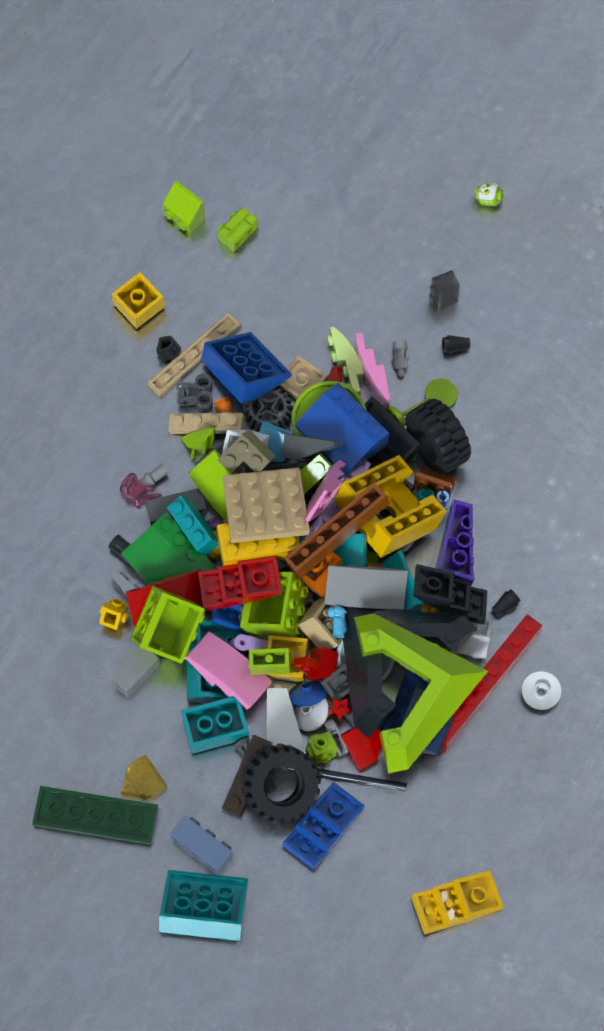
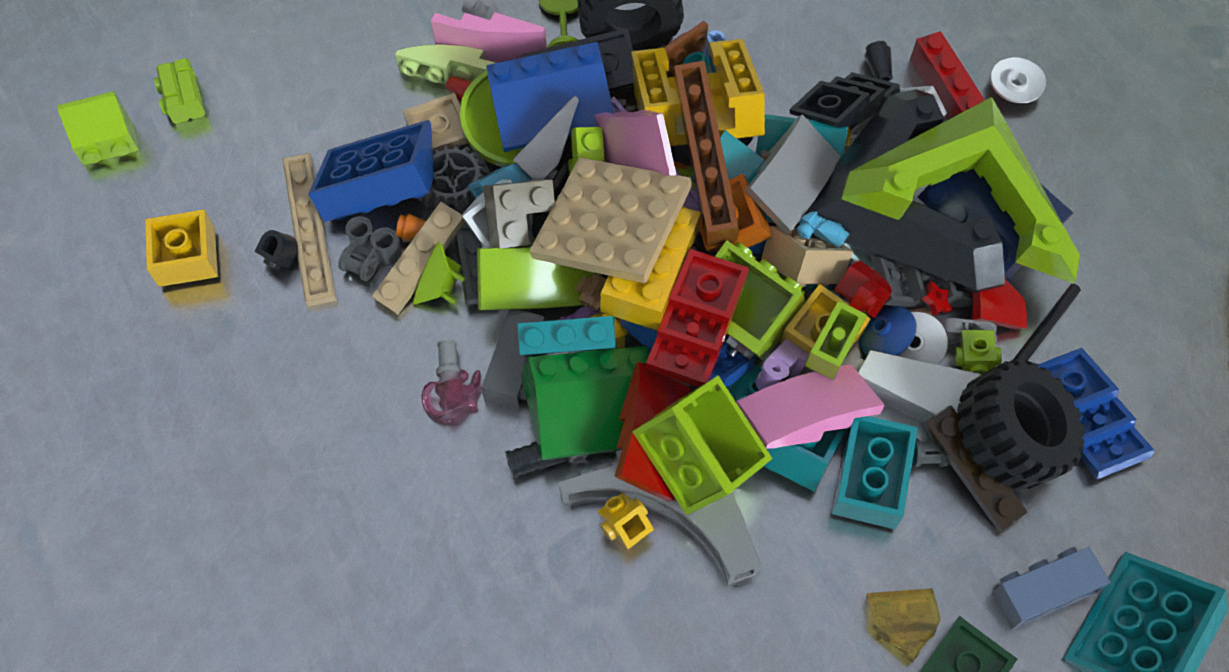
camera: 60 degrees left, 5 degrees down
dark purple wedge [435,499,475,585] -> none

